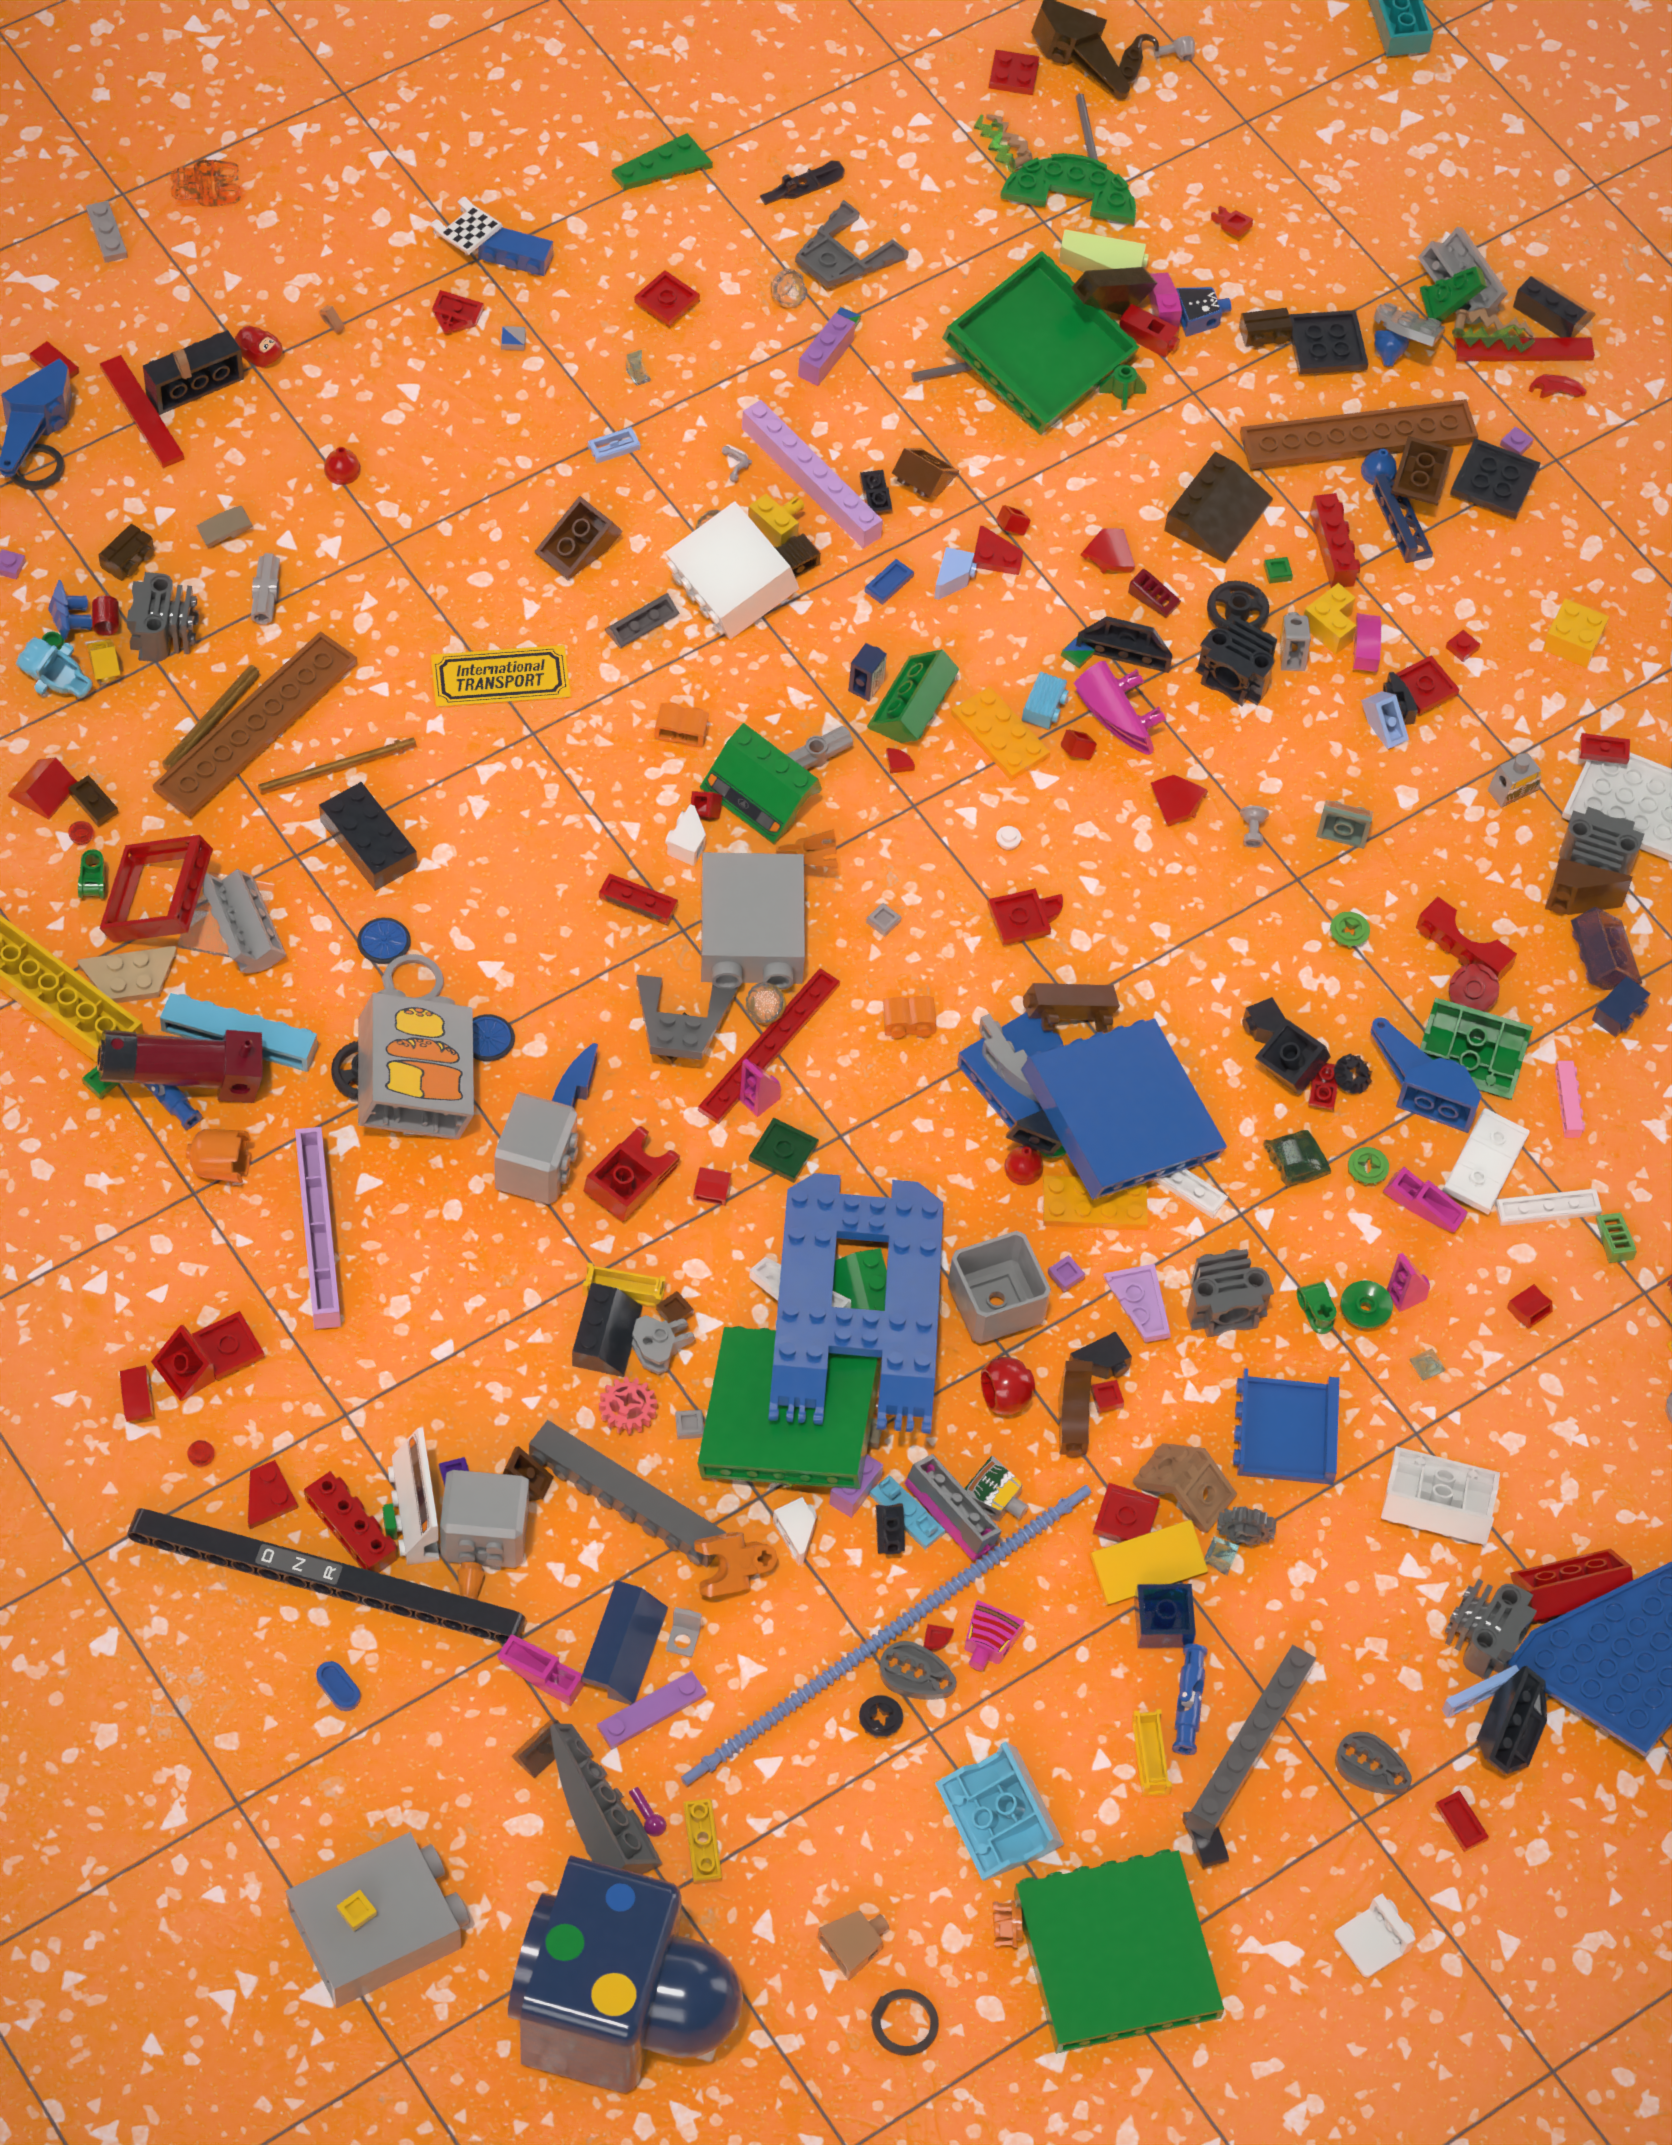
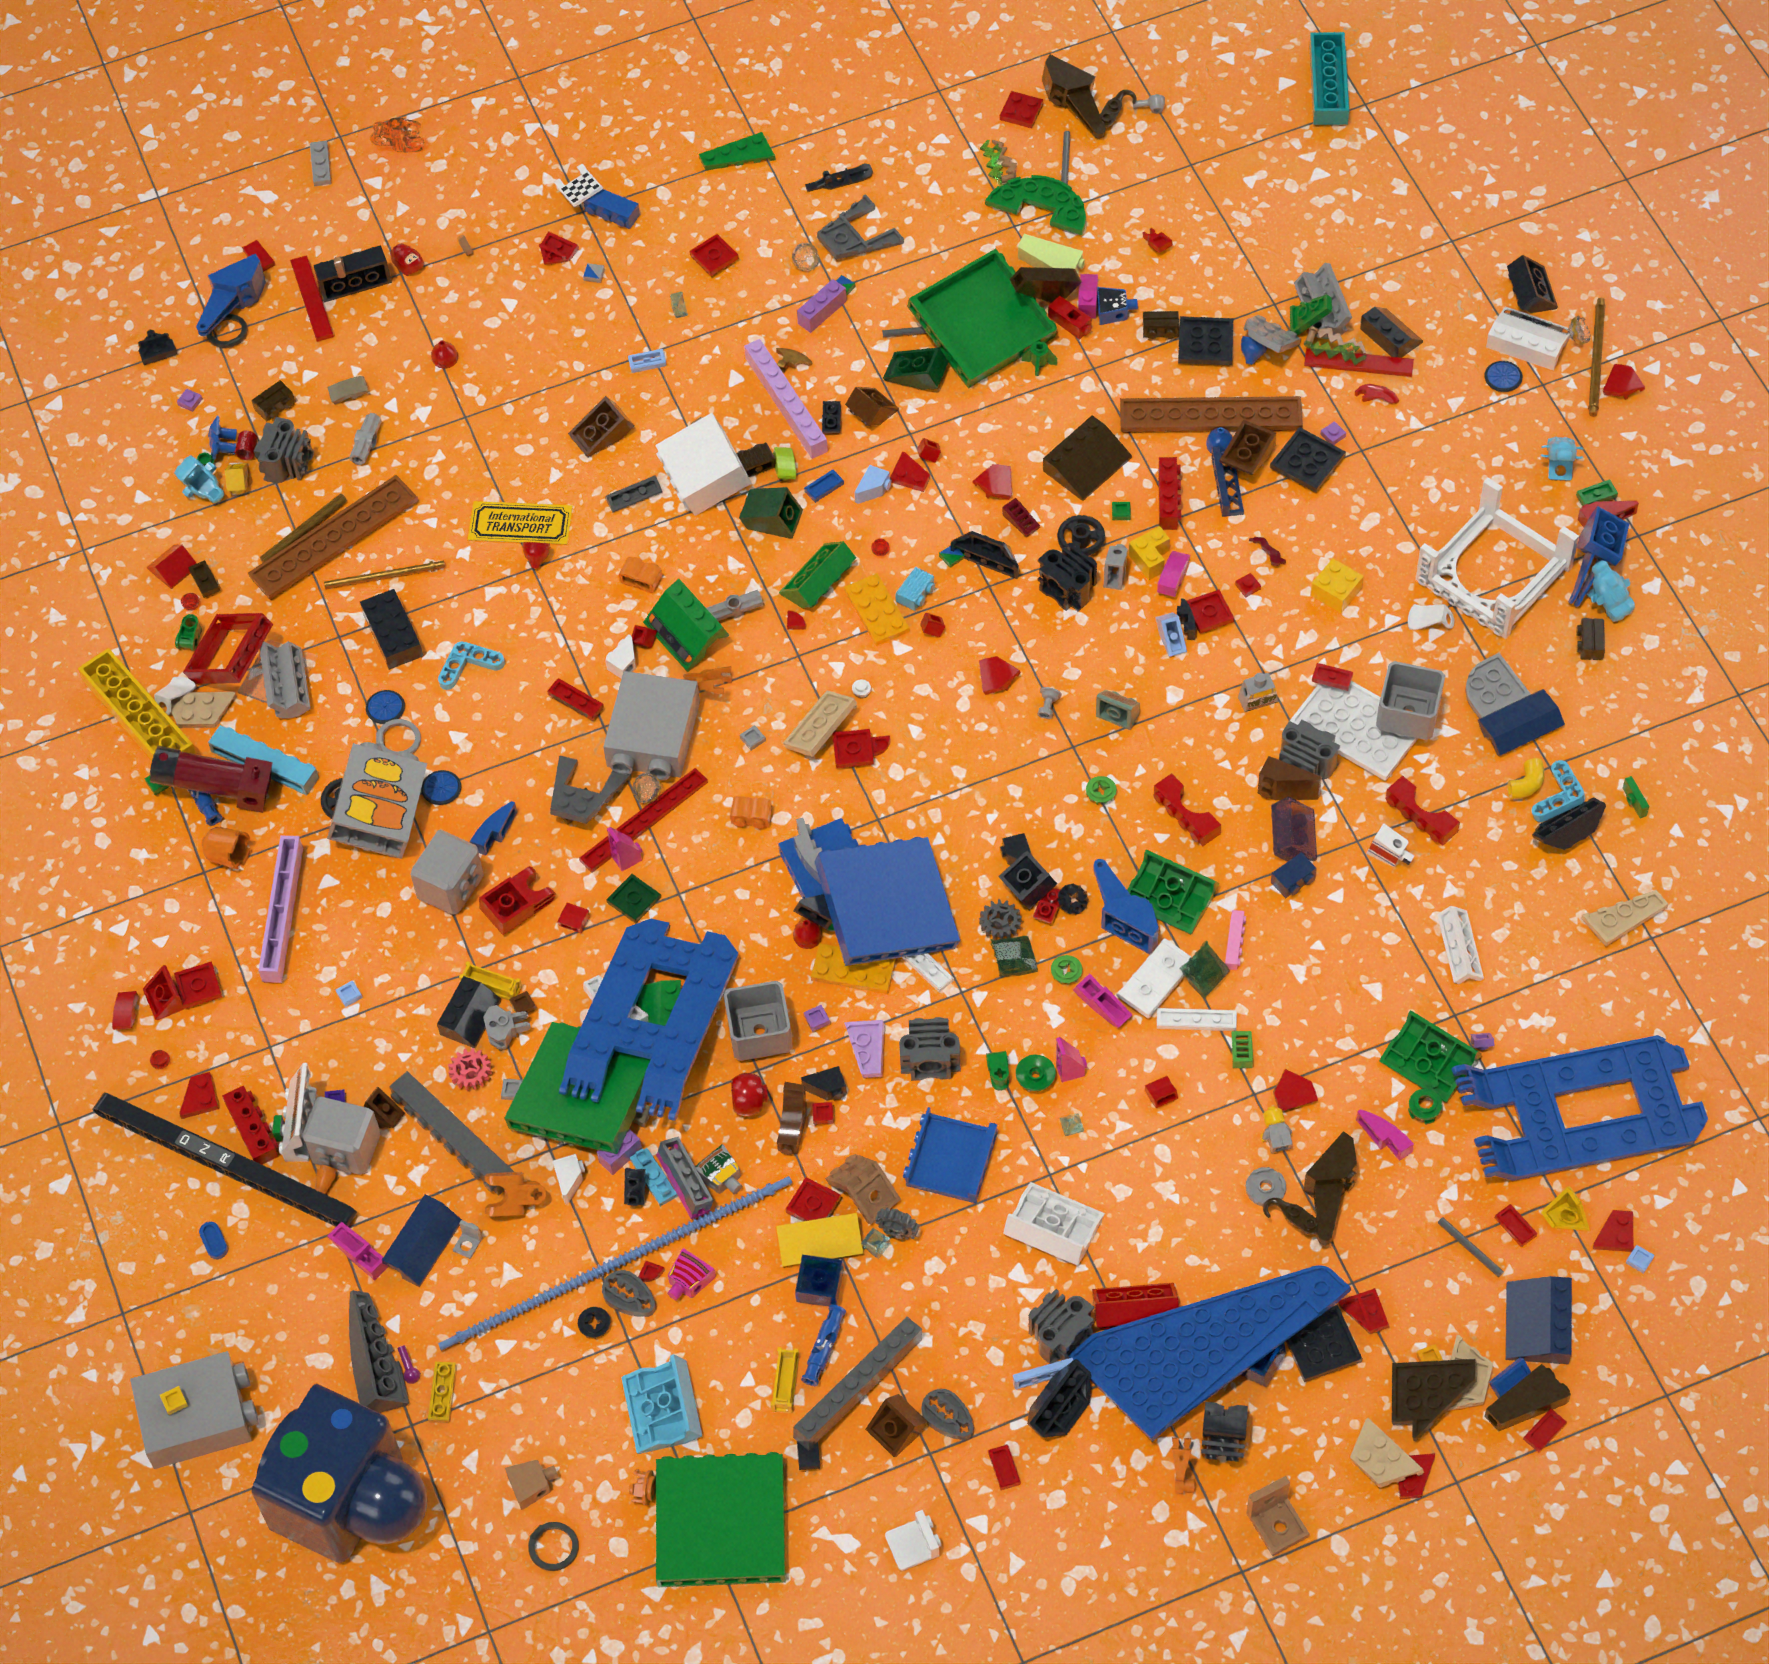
camera: 20 degrees right, 0 degrees up
clear smoke slope [512,1719,561,1778] -> none
medium lavender plate [597,1670,706,1750] -> none
light grey piece [722,446,752,482] -> none
yellow brick [748,494,805,547] -> none
dark blue brick [848,643,887,702] -> none
reddish brown brick [1023,983,1120,1032] -> none
dark pink piece [1074,661,1166,754] -> none
red tile [1449,964,1500,1012] -> none
none -> white piece [154,677,196,715]
none -> light blue tile [335,980,363,1007]
none -> medium azure beam [438,641,505,690]
none -> red helmet [522,542,551,569]
none -> dark green slope [739,487,803,539]
none -> lime slope [773,447,796,480]
none -> pearl gold piece [776,348,813,373]
none -> tan plate [783,690,857,757]
none -> reddish brown slope [865,1394,928,1457]
none -> clear red plate [871,538,890,556]
none -> dark green slope [883,347,949,390]
none -> dark grey gear [979,899,1022,941]
none -> clear green slope [1179,940,1230,998]
none -> dark red hair [1249,537,1286,566]

